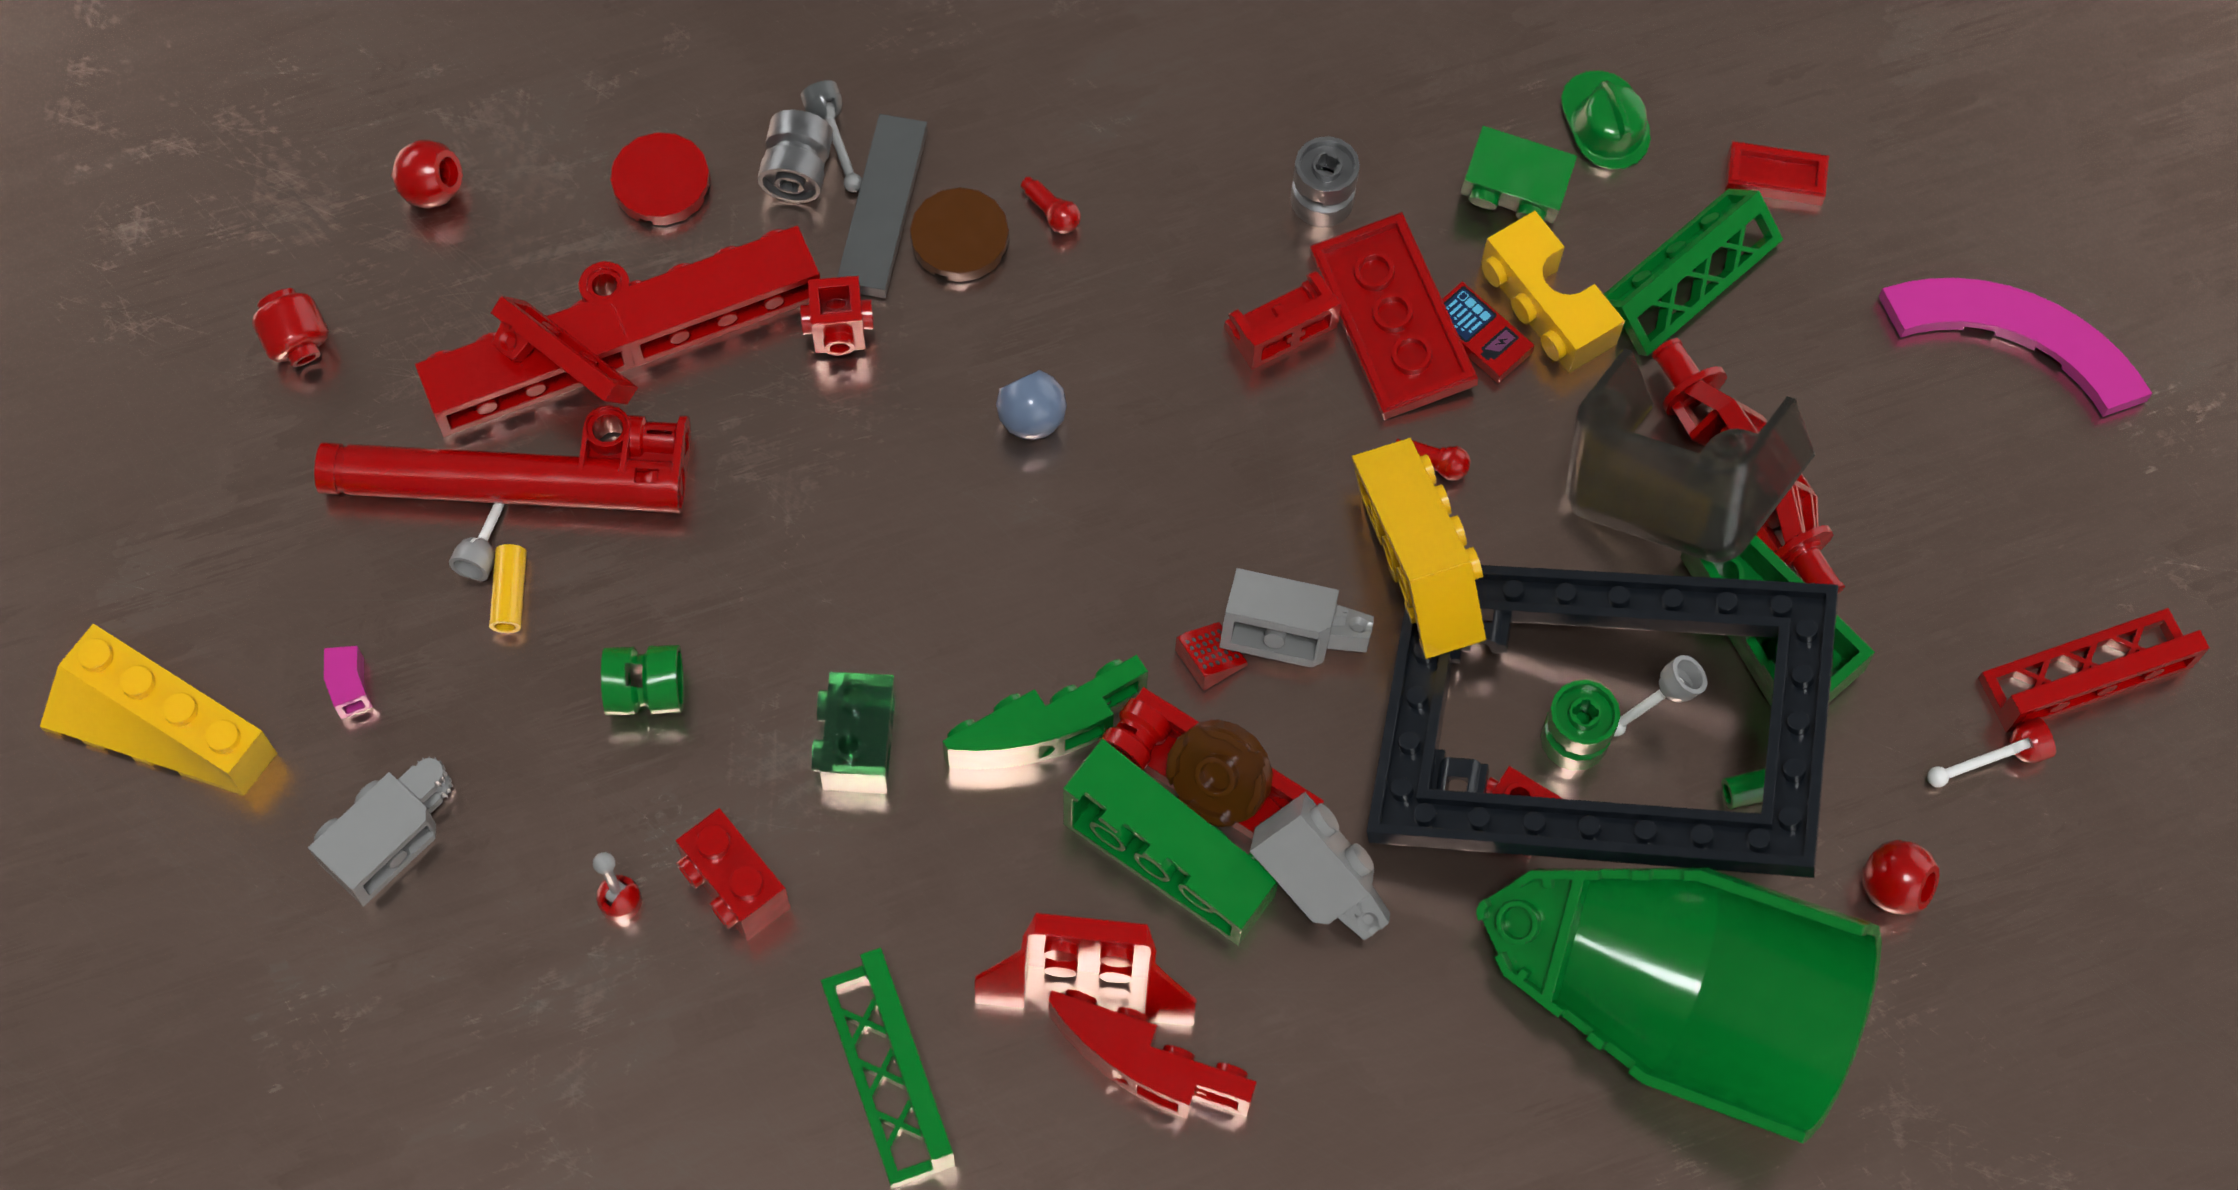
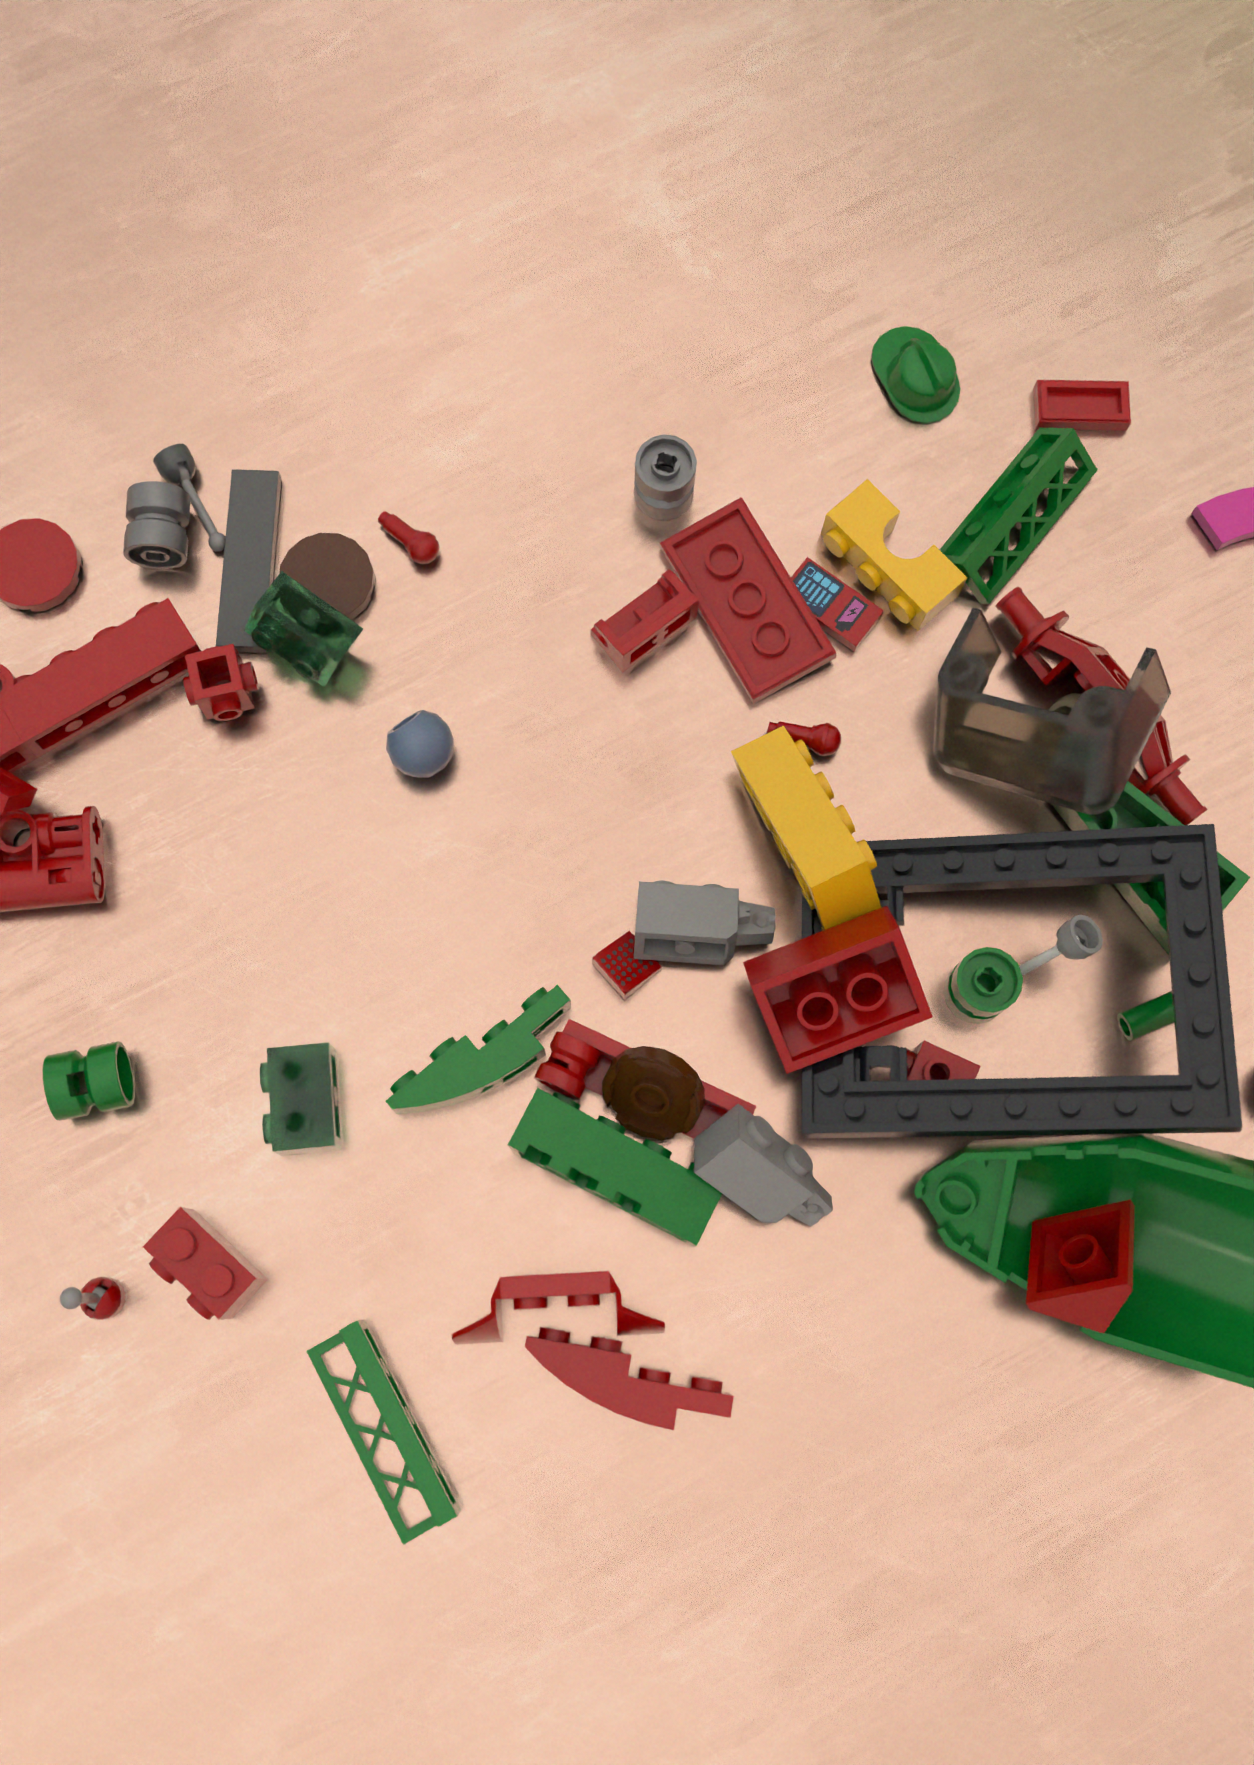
camera: 10 degrees left, 10 degrees up
green brick [1460,126,1577,223] -> none
none -> clear green brick [244,571,364,687]
none -> red slope [743,906,933,1074]
none -> red slope [1026,1199,1135,1333]

